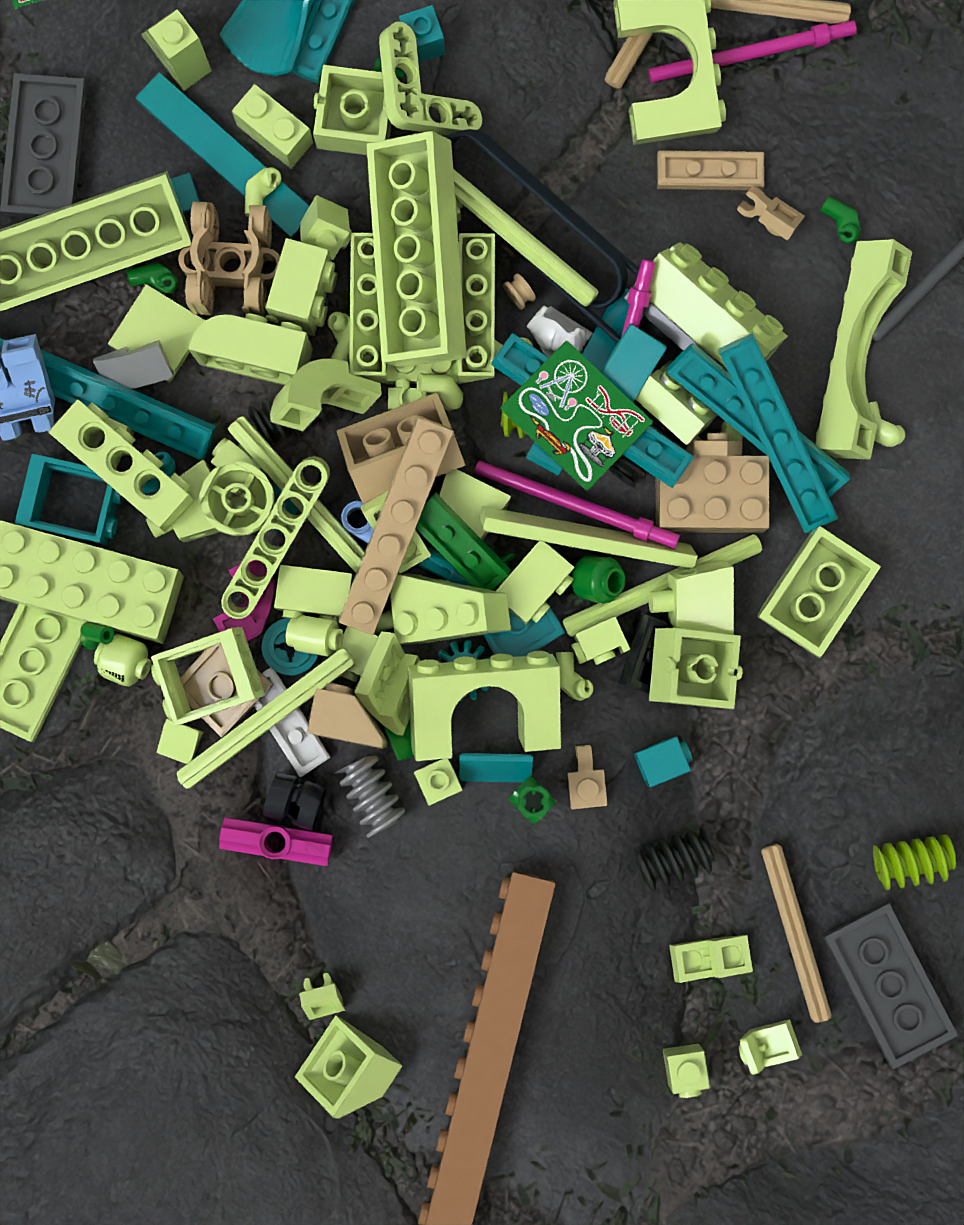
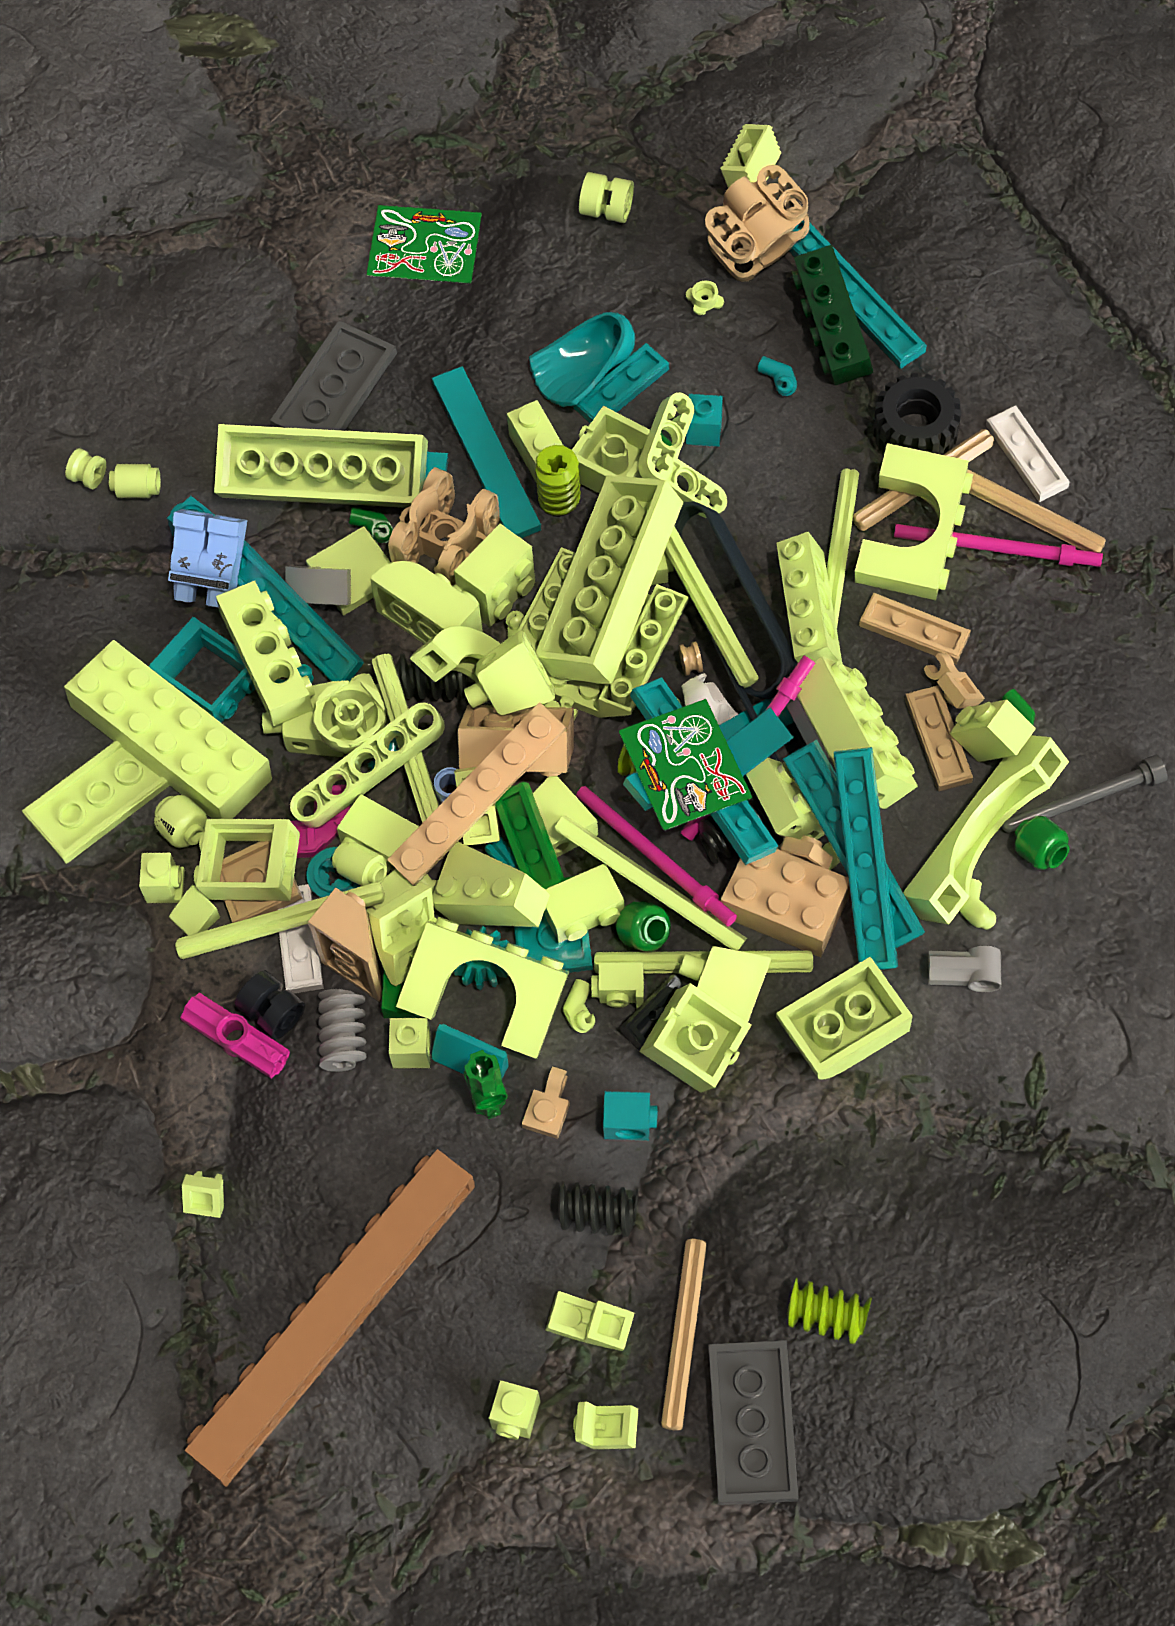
camera: 30 degrees right, 20 degrees down
green arm [80,622,114,650] -> none
yellowish green slope [142,9,212,91] -> none
yellowish green arm [245,167,282,217] -> none
yellowish green slope [295,1015,403,1119] -> none
yellowish green brick [300,195,352,260] -> none
yellowish green arm [417,373,463,411] -> none
none -> yellowish green brick [139,853,185,903]
none -> yellowish green torso [464,630,555,715]
none -> lime piece [535,445,581,516]
none -> yellowish green brick [776,531,842,663]
none -> yellowish green axle [827,468,859,628]
none -> tan tile [905,685,973,792]
none -> light grey piece [927,946,1001,992]
none -> yellowish green brick [949,699,1036,762]
none -> green head [1015,816,1070,870]

